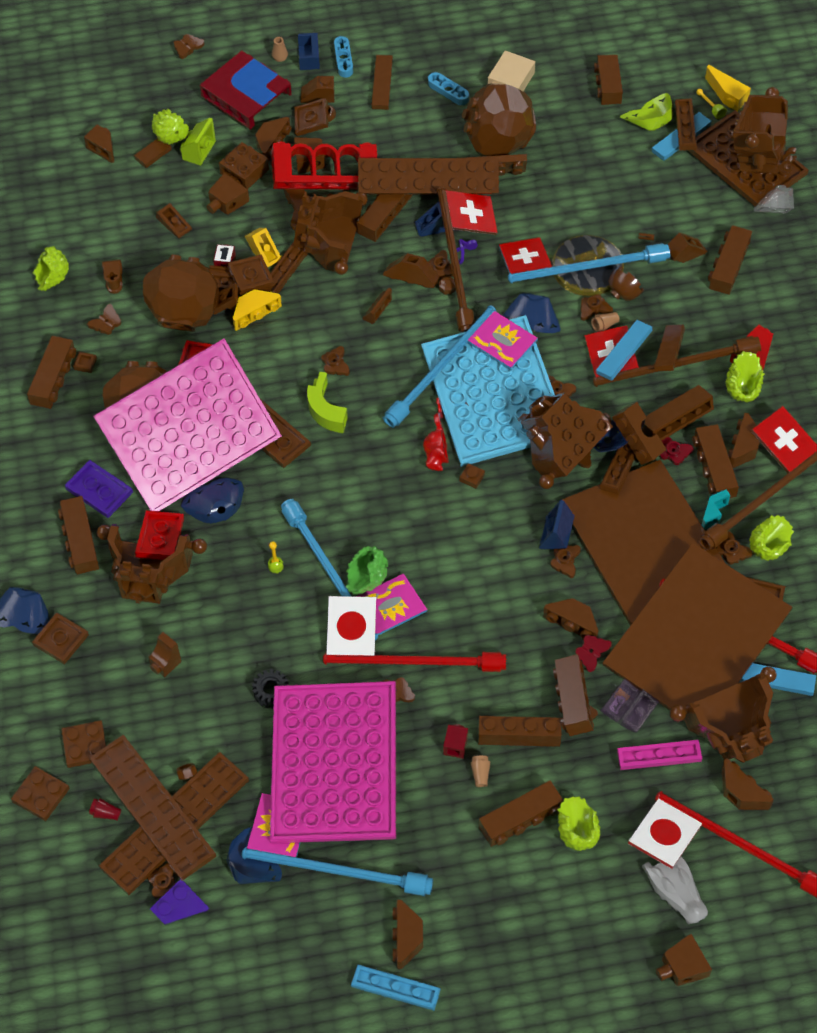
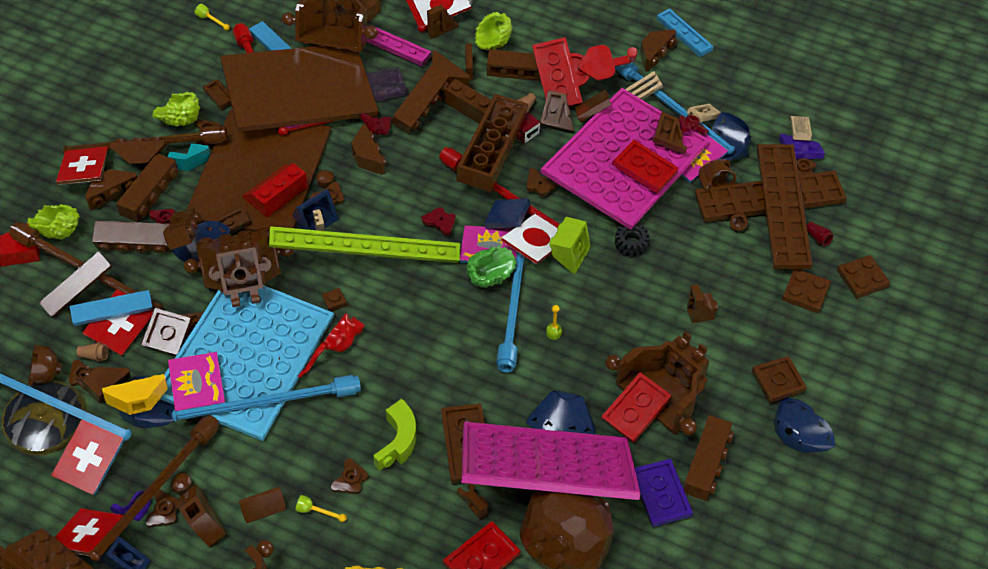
camera: 145 degrees left, 5 degrees down
none -> reddish brown slope [82,367,131,404]
none -> yellow slope [102,374,168,415]
none -> reddish brown slope [110,137,168,164]
none -> plate [141,308,193,356]
none -> red slope [242,163,308,218]
none -> lime plate [269,226,460,263]
none -> hinge [295,495,347,522]
none -> tan tile [313,210,325,231]
none -> reddish brown tile [316,170,335,188]
none -> dark red animal [421,207,456,235]
none -> reddish brown wing [427,5,459,39]
none -> reddish brown slope [432,50,471,87]
none -> reddish brown slope [456,94,528,192]
none -> reddish brown tile [465,44,473,80]
none -> dark blue tile [484,198,531,229]
none -> red plate [532,37,637,107]
none -> reddish brown wing [540,90,574,132]
none -> lime slope [549,217,591,274]
none -> reddish brown tile [575,89,611,122]
none -> red plate [612,140,679,194]
none -> tan tile [625,71,664,100]
none -> reddish brown wing [652,112,687,154]
none -> dark red animal [678,114,709,135]
none -> tan tile [687,104,721,122]
none -> reddish brown piece [699,159,736,190]
none -> tan tile [790,116,812,141]

